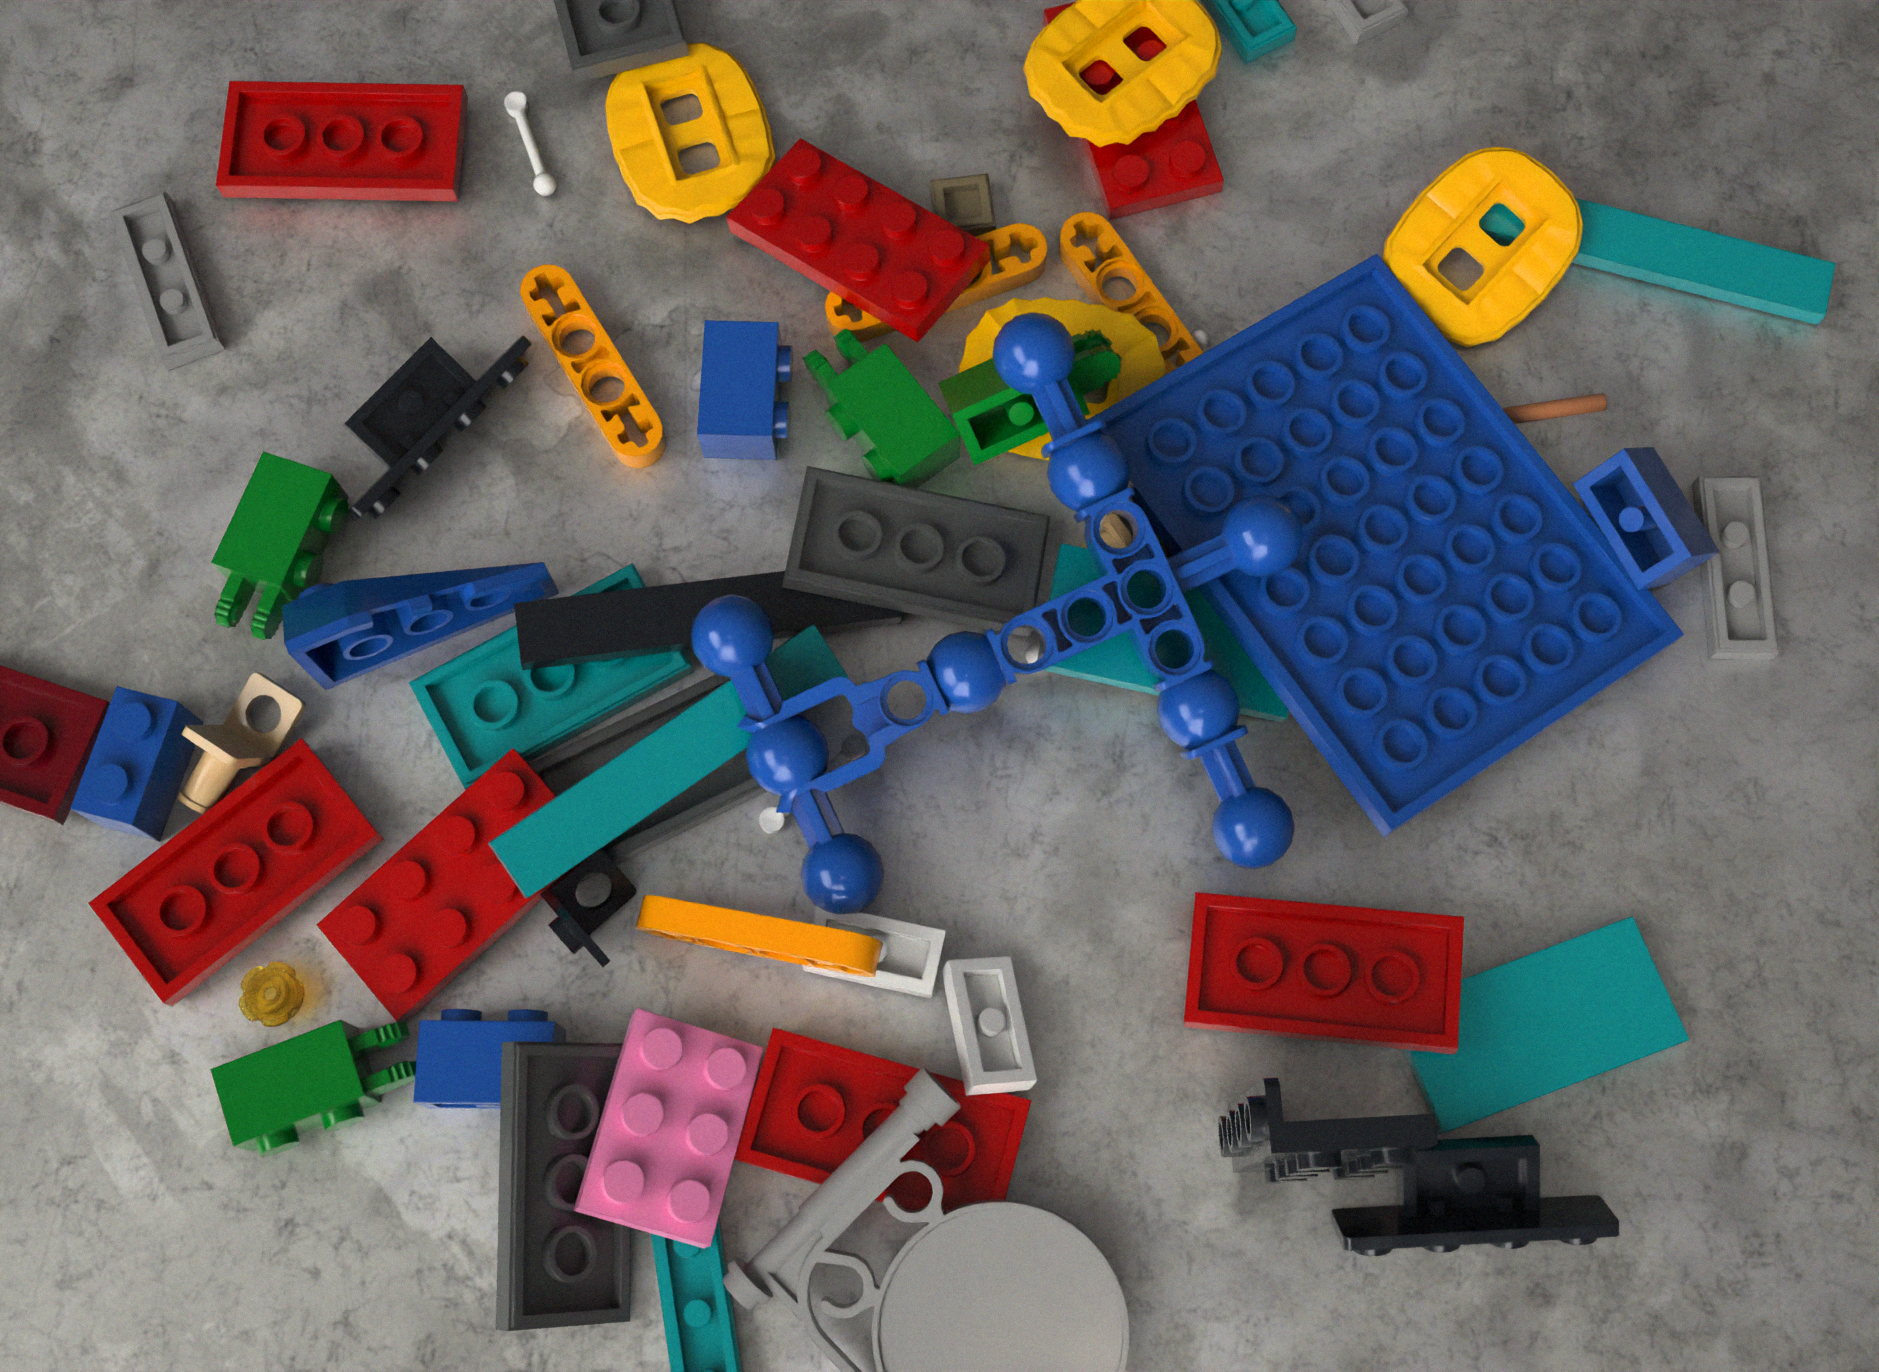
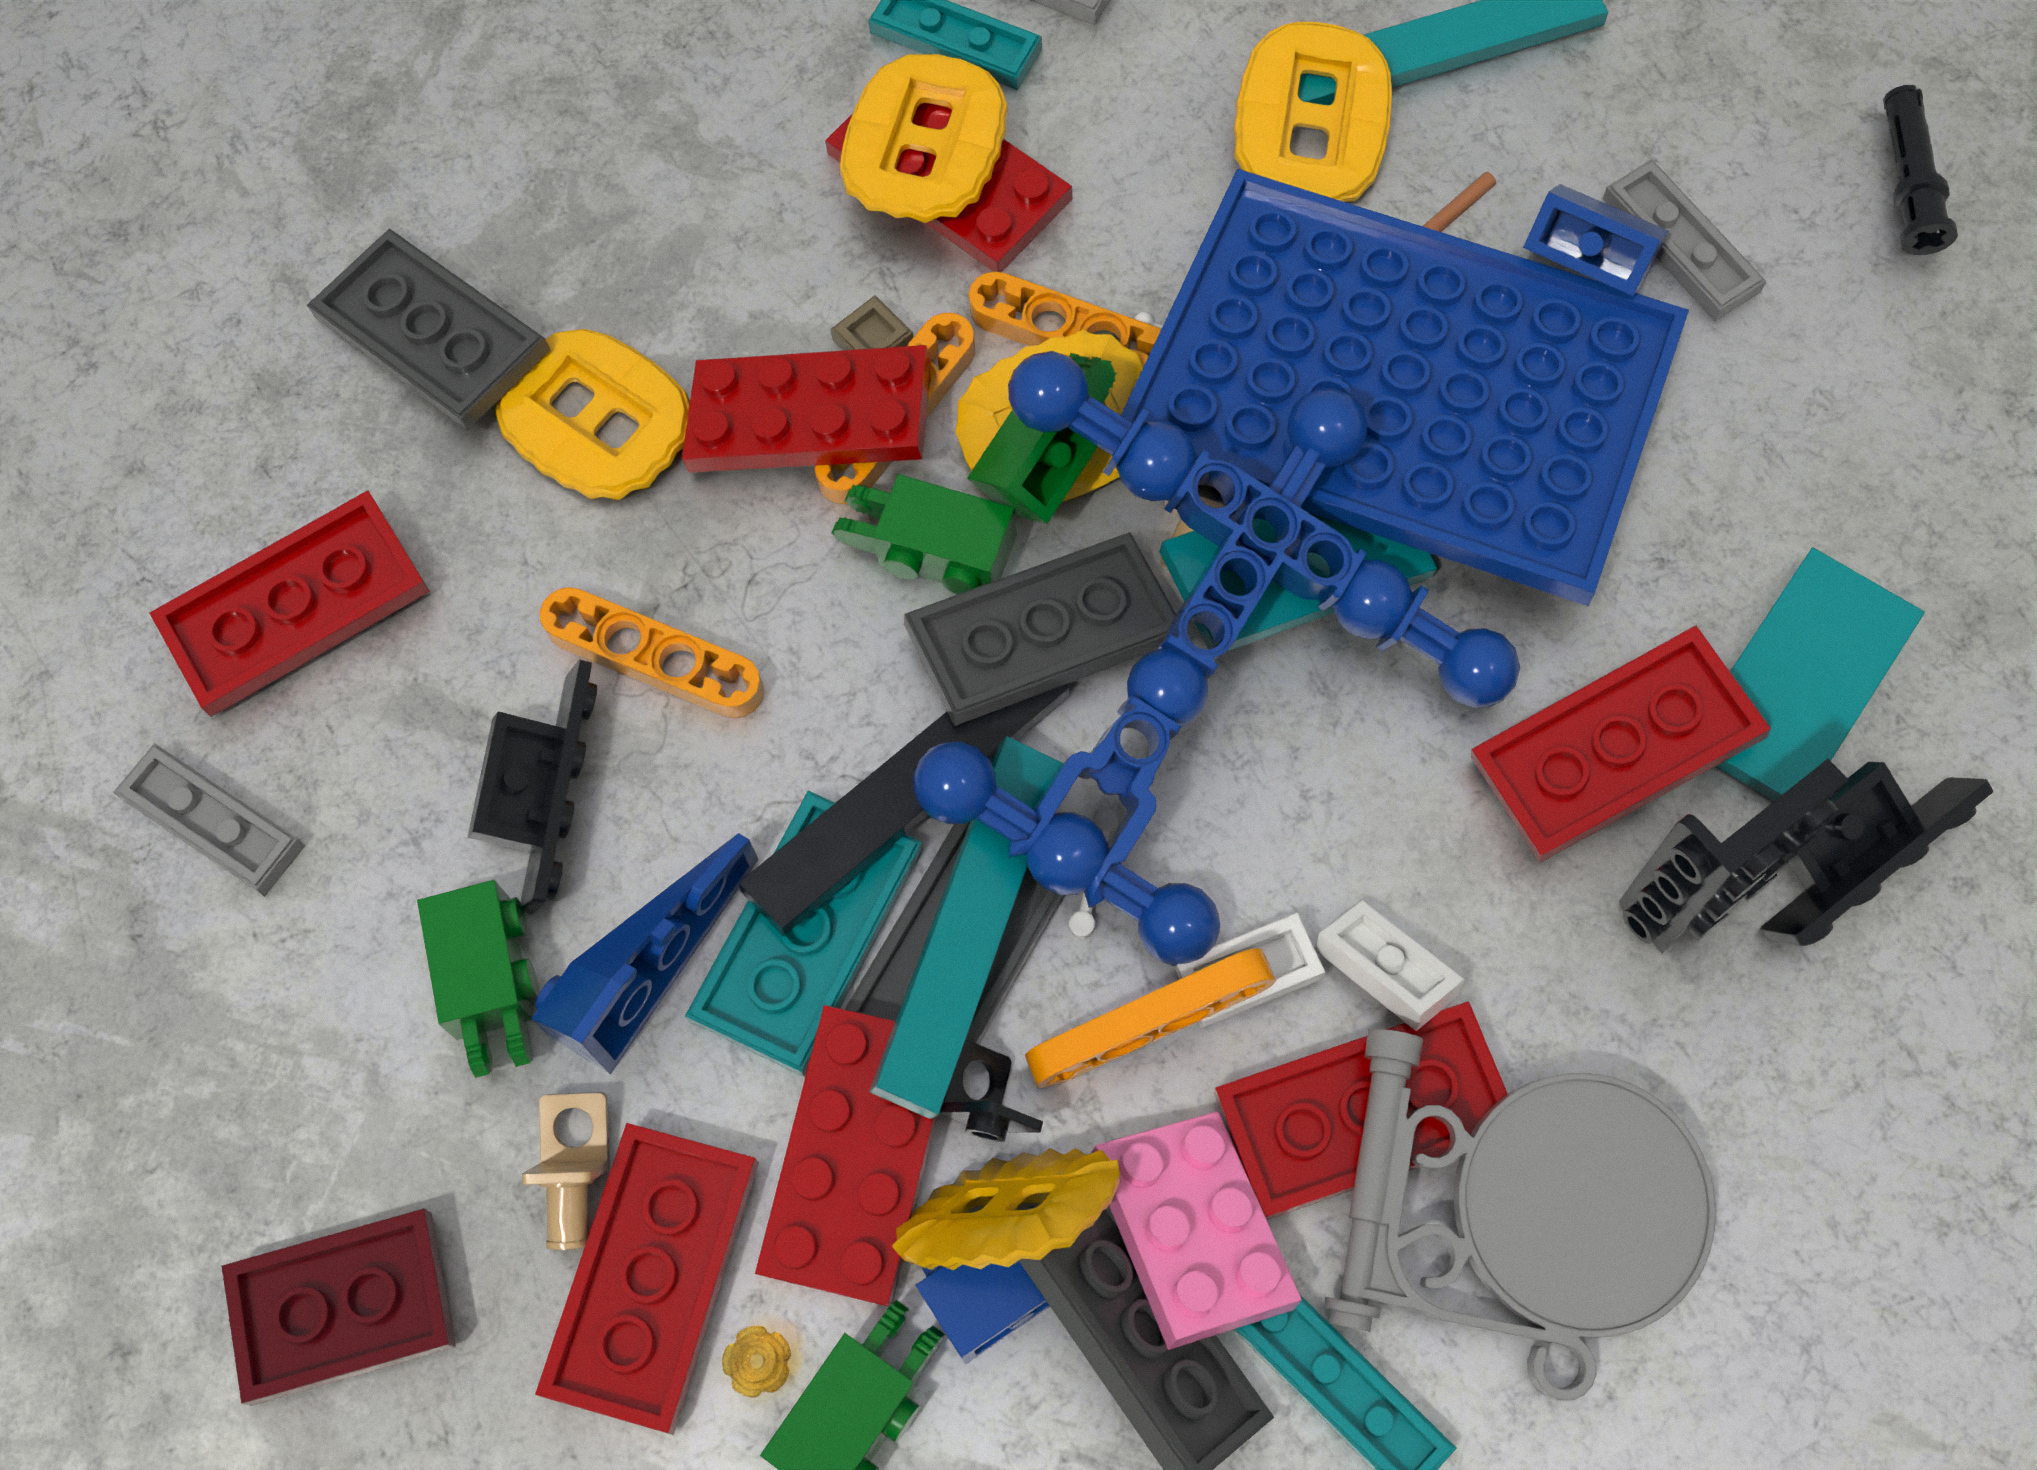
camera: 30 degrees left, 5 degrees down
blue brick [70,686,204,842] -> none
white hinge [504,91,557,196] -> none
blue brick [697,320,793,460] -> none
none -> yellow piece [892,1148,1120,1270]

